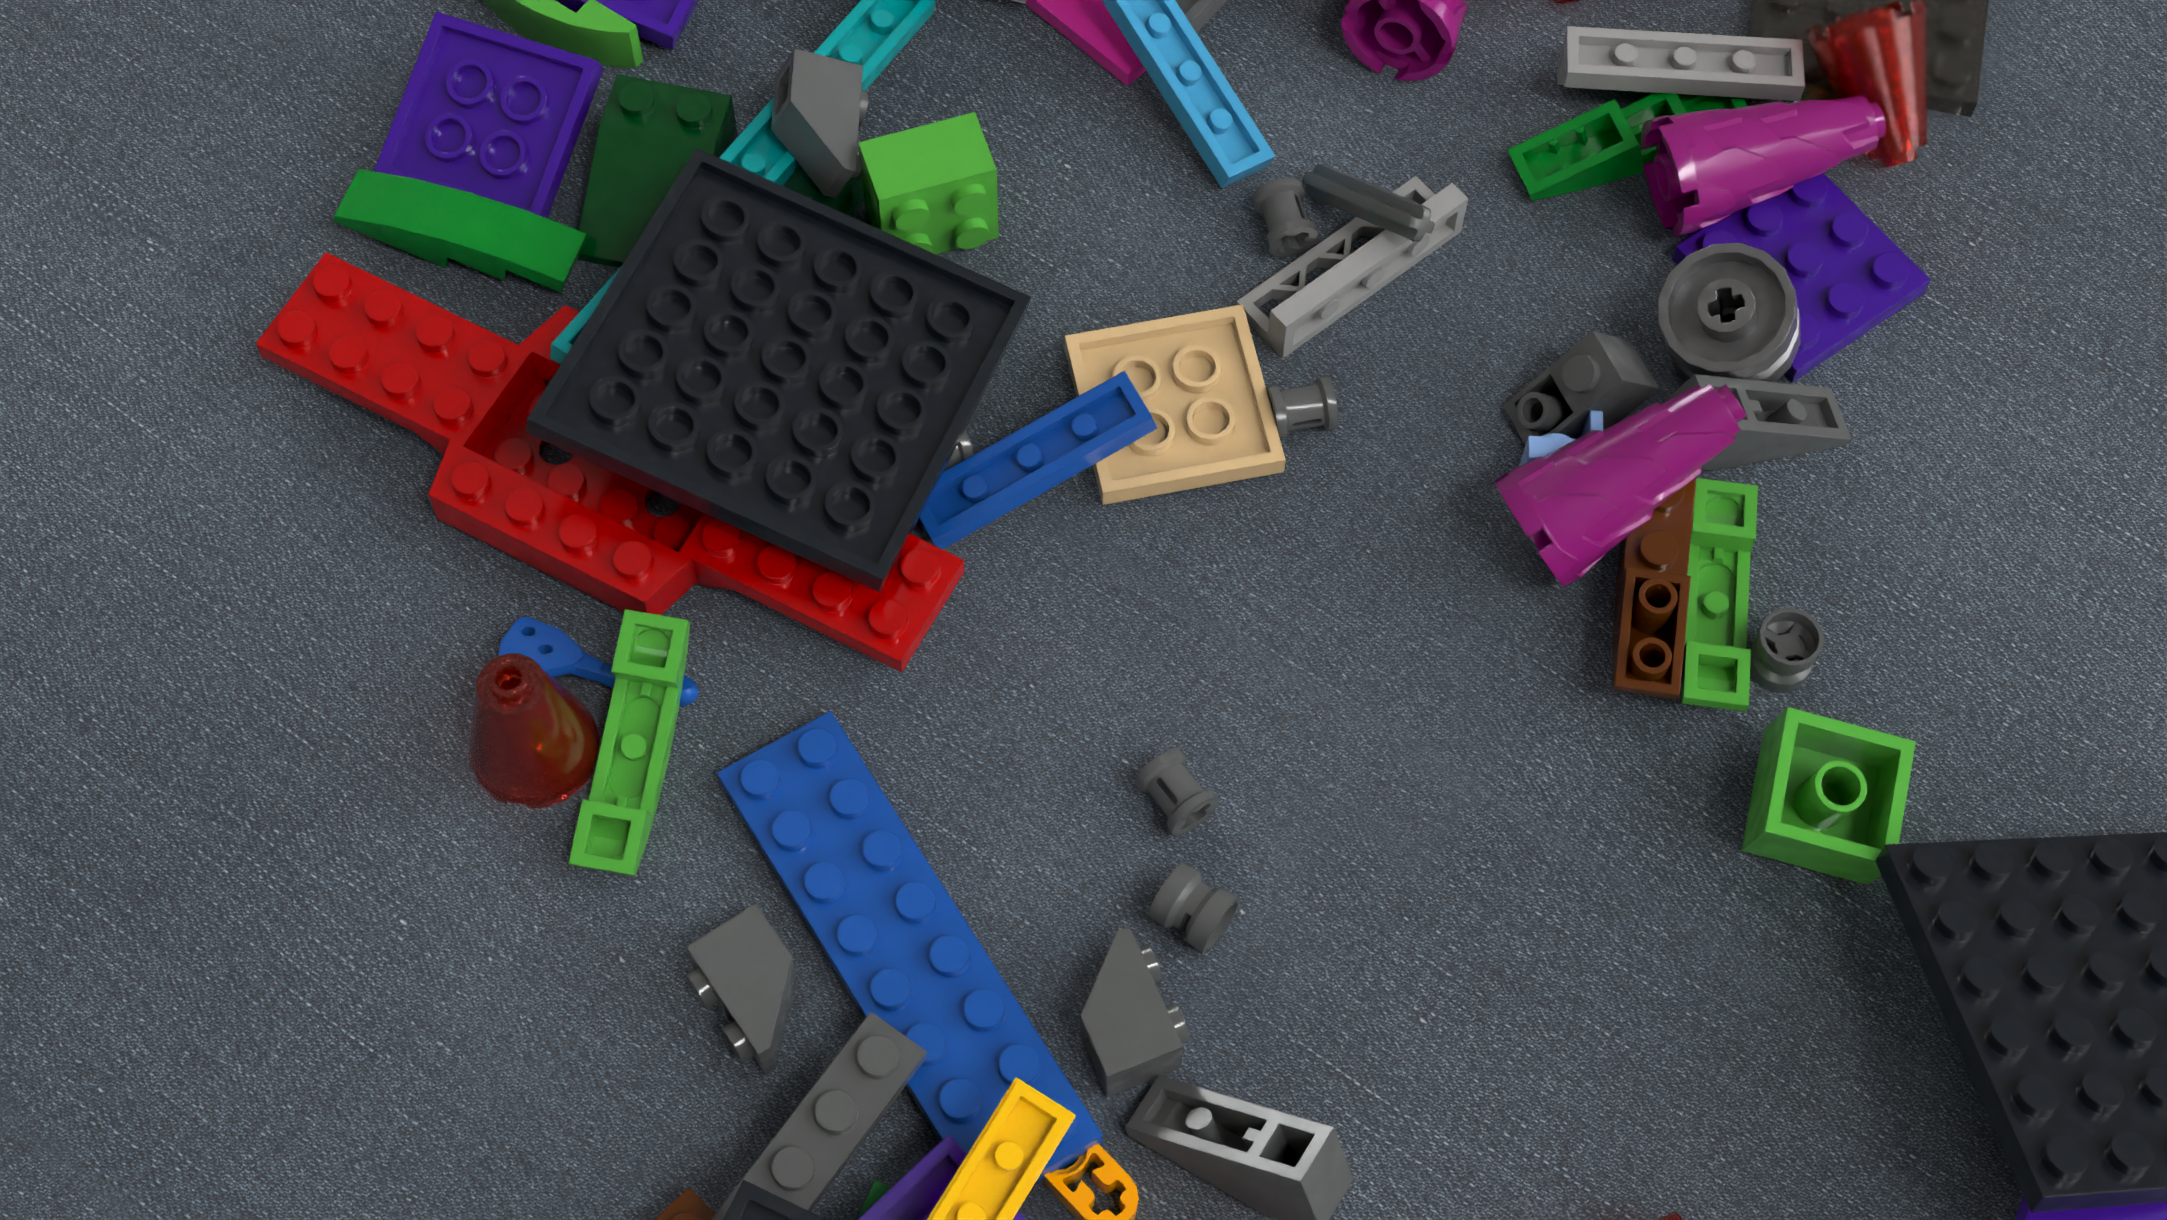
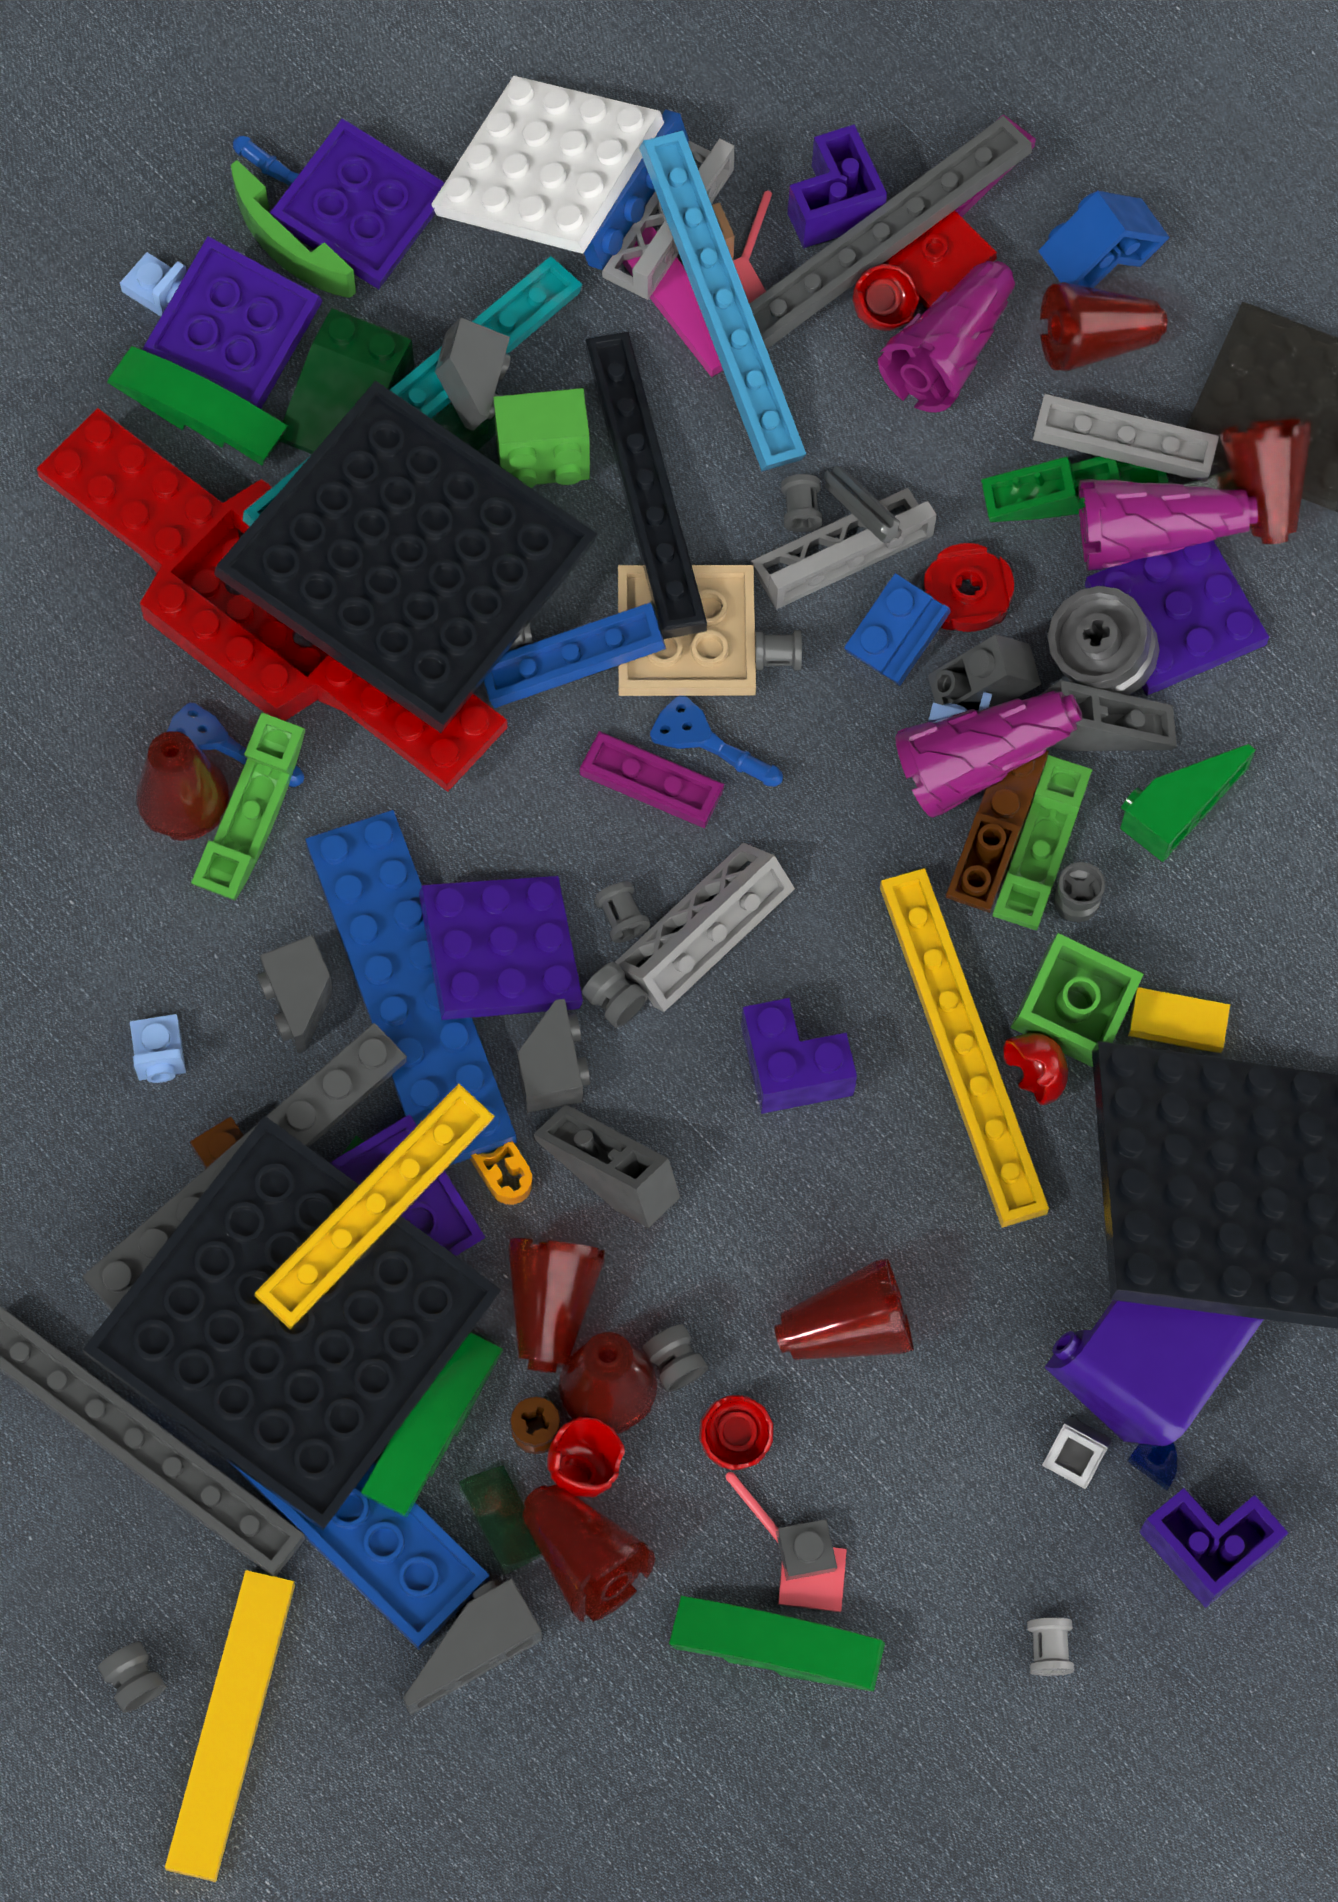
camera: 10 degrees right, 5 degrees up
none -> light blue bracket [120,252,187,316]
none -> light blue bracket [130,1014,186,1083]
none -> dark purple plate [419,876,583,1020]
none -> magenta tile [579,731,724,829]
none -> black tile [586,331,707,639]
none -> light grey fence [615,843,795,1012]
none -> blue piece [650,696,783,787]
none -> dark purple brick [741,998,857,1114]
none -> blue plate [844,573,951,686]
none -> yellow plate [880,868,1049,1228]
none -> red plate [923,543,1014,632]
none -> red hair [1003,1032,1068,1105]
none -> green slope [1120,744,1256,862]
none -> yellow tile [1128,987,1230,1053]

